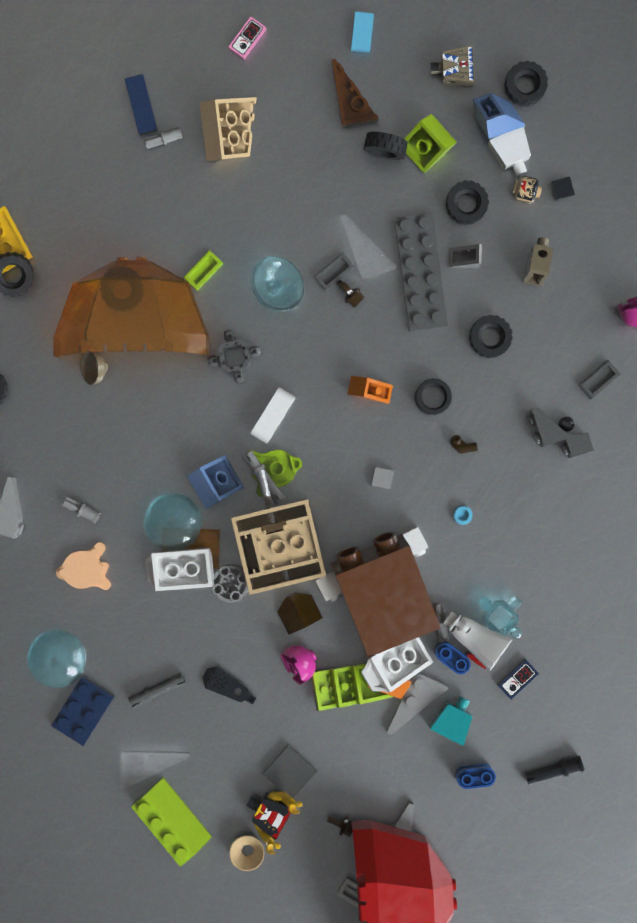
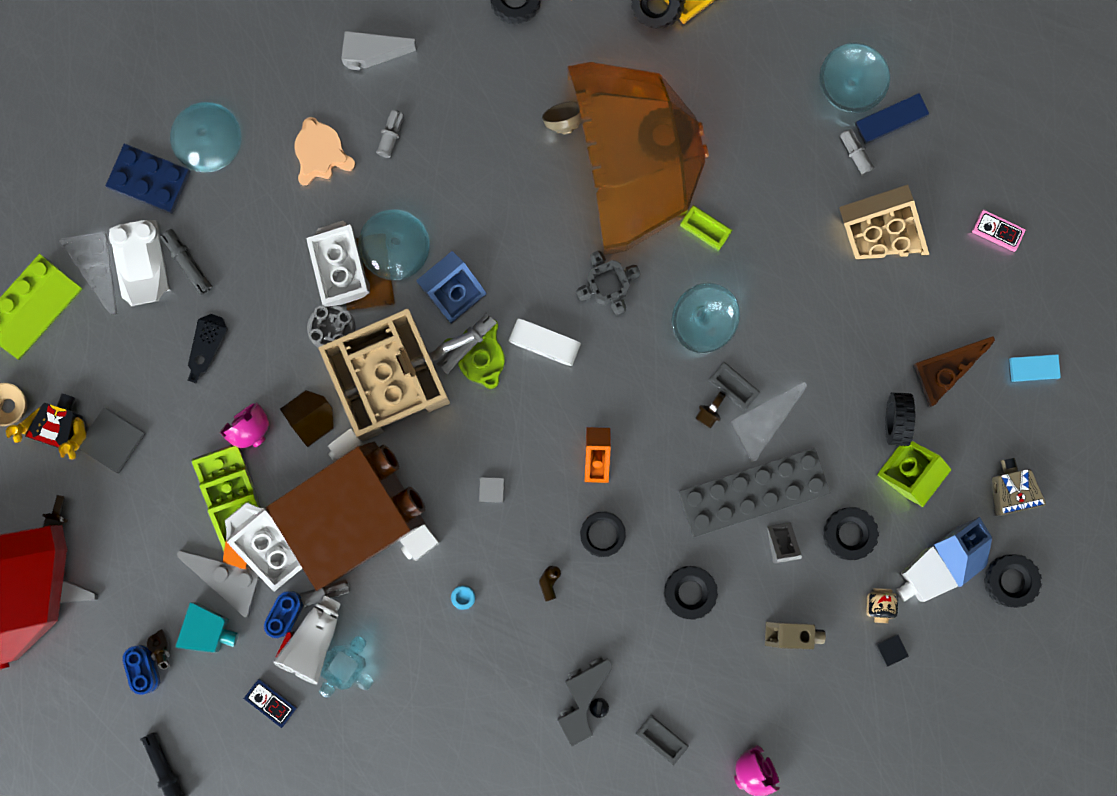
camera: 75 degrees right, 5 degrees down
none -> white slope [109,220,170,306]
none -> dark brown piece [147,629,170,669]
none -> clear light blue dish [819,43,890,113]

